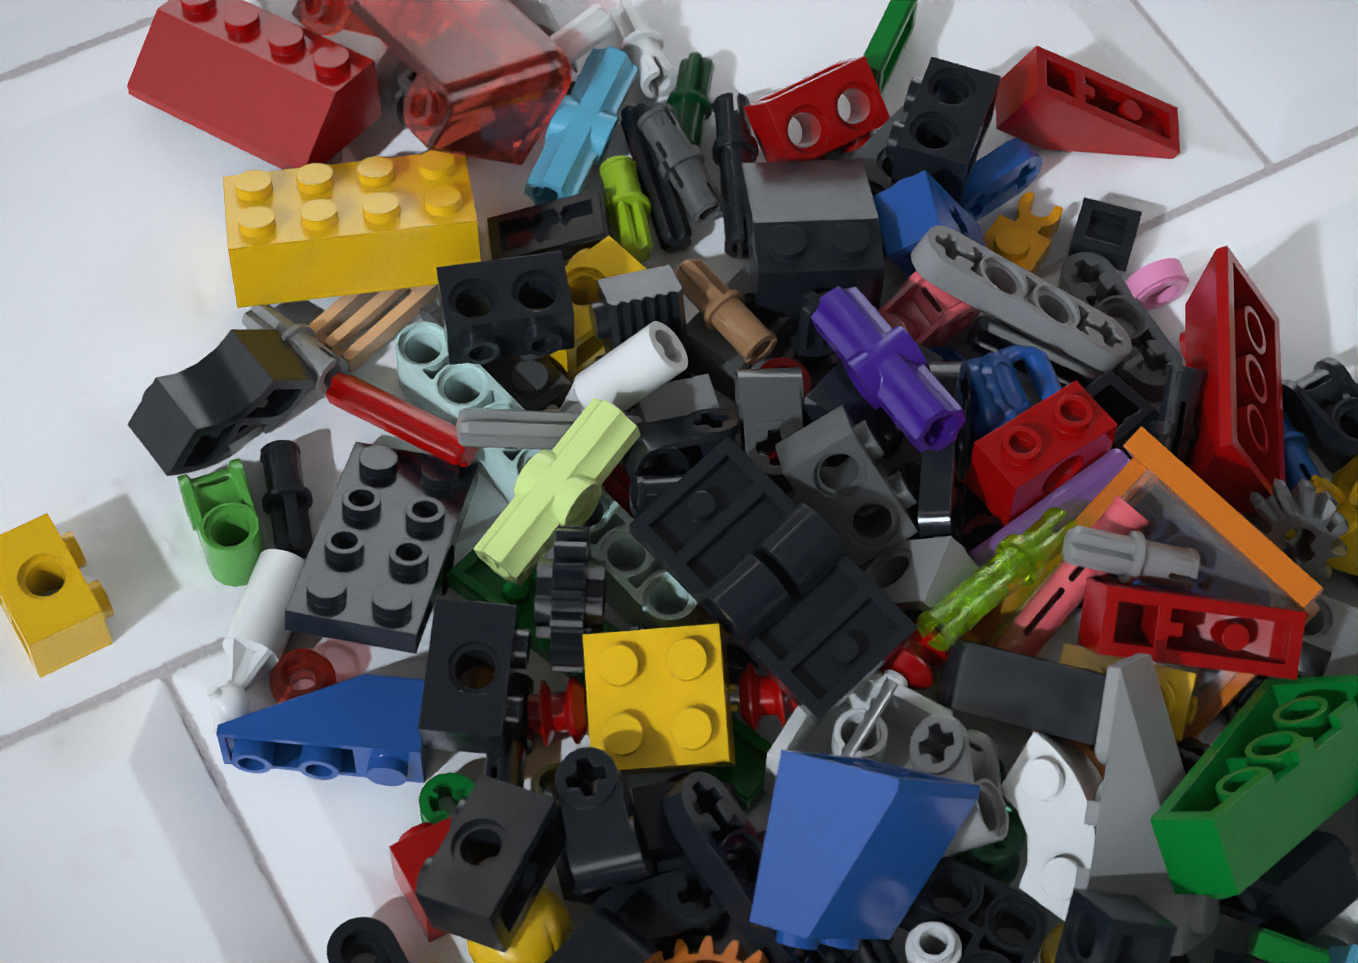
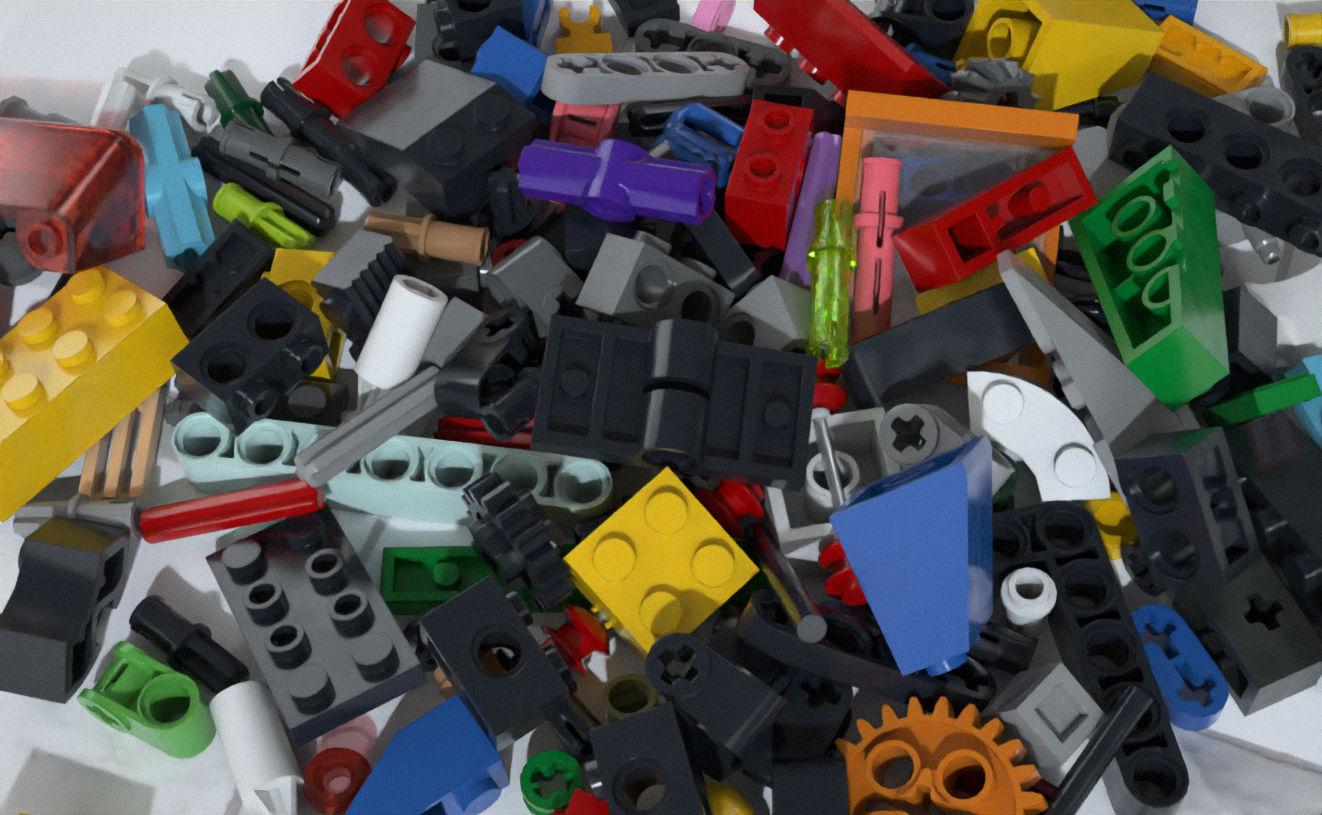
camera: 35 degrees left, 0 degrees up
yellowish green piece [473,398,641,586] -> none
light grey axle [1062,526,1200,591] -> none
black pin [1149,365,1208,498] -> none
none -> black bar [743,522,827,643]

